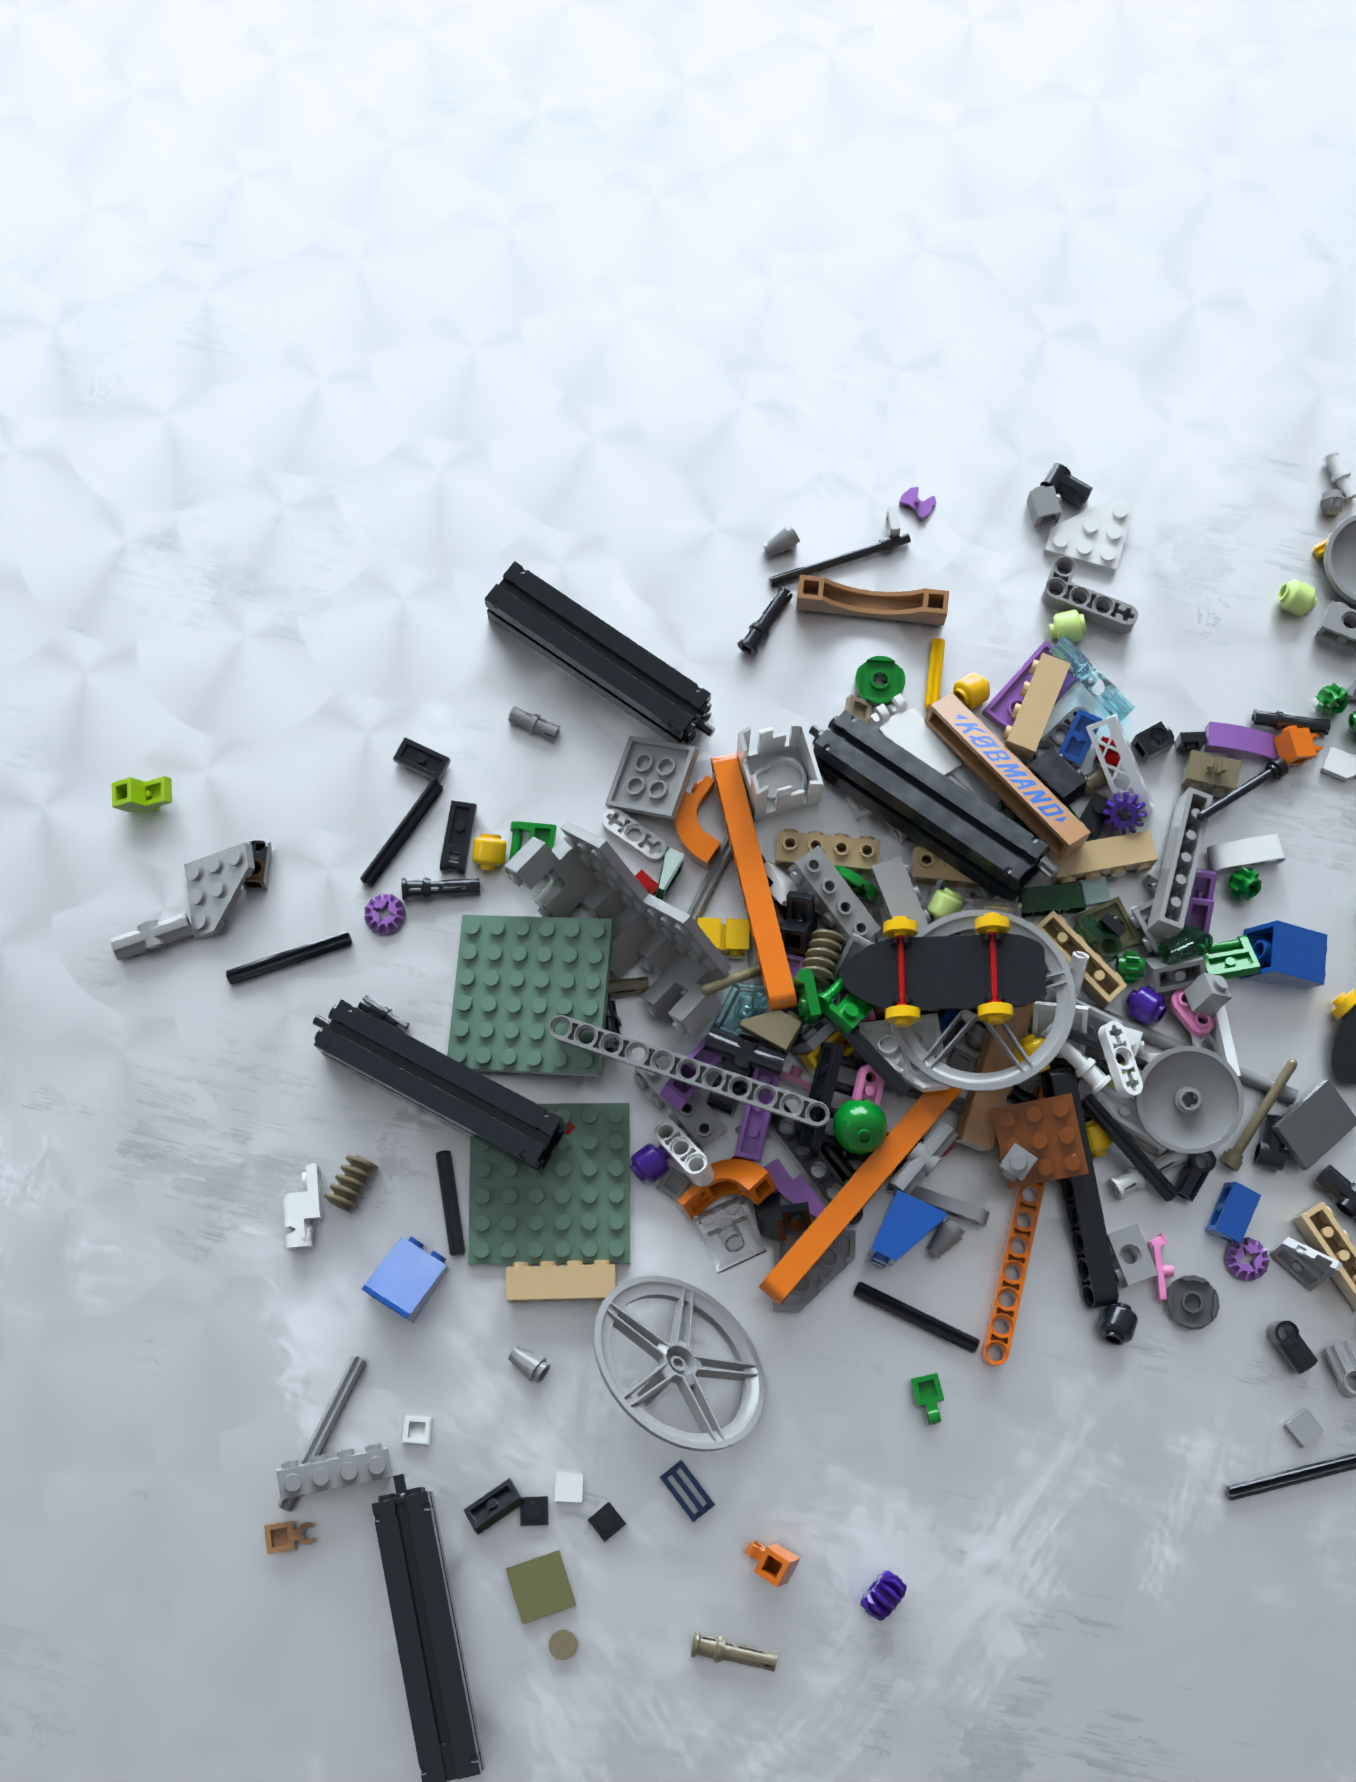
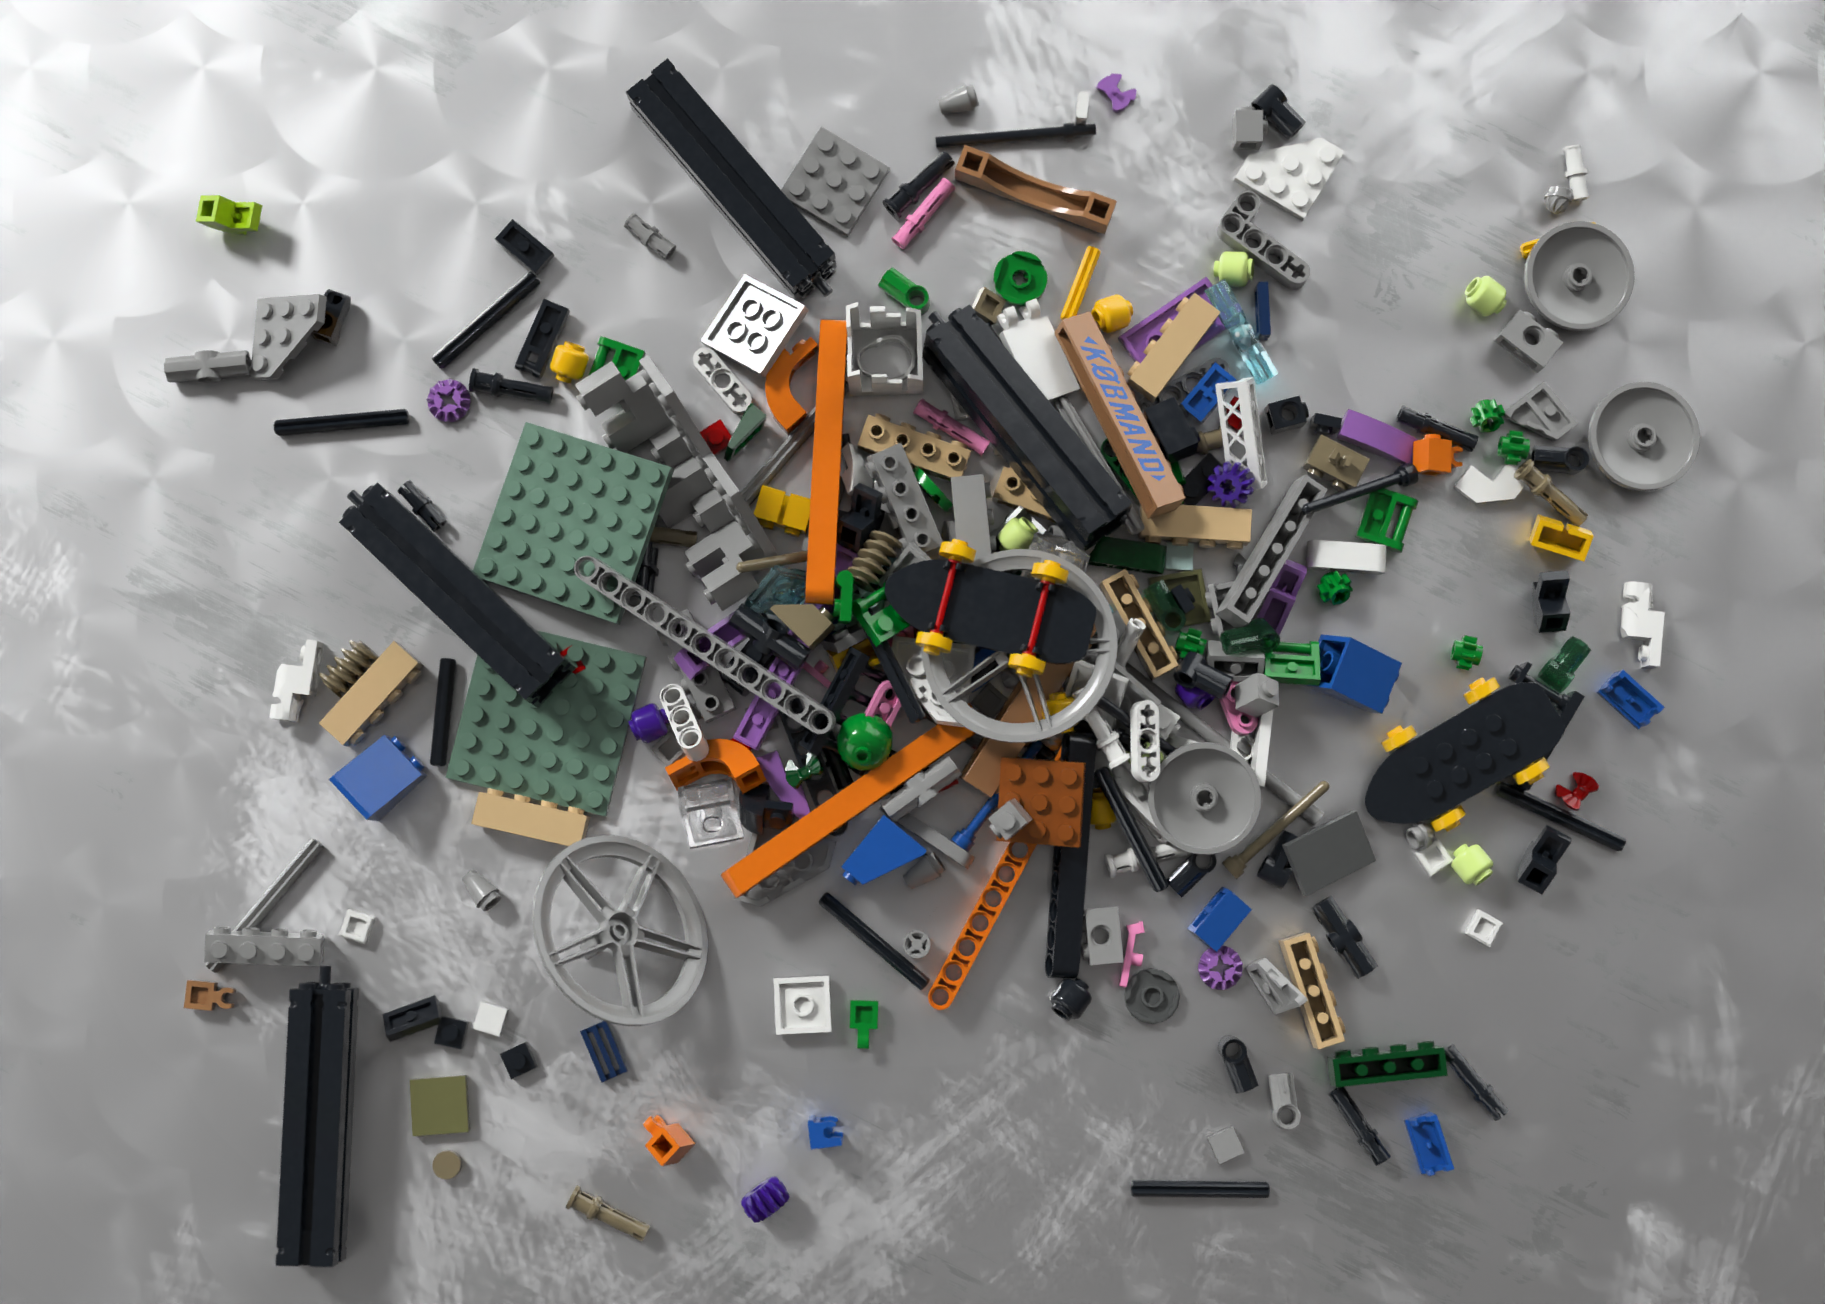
camera: 15 degrees right, 10 degrees up
none -> tan brick [319,641,424,747]
none -> white plate [773,975,832,1035]
none -> light grey plate [781,127,890,237]
none -> dark green piece [785,752,823,789]
none -> blue hinge [807,1115,844,1150]
none -> green piece [878,267,930,315]
none -> bright pink pin [891,178,955,250]
none -> light grey wheel [903,930,931,959]
none -> bright pink pin [913,398,991,456]
none -> blue piece [951,740,1043,852]
none -> black piece [1173,652,1233,700]
none -> dark blue tile [1254,282,1271,341]
none -> green plate [1355,488,1419,553]

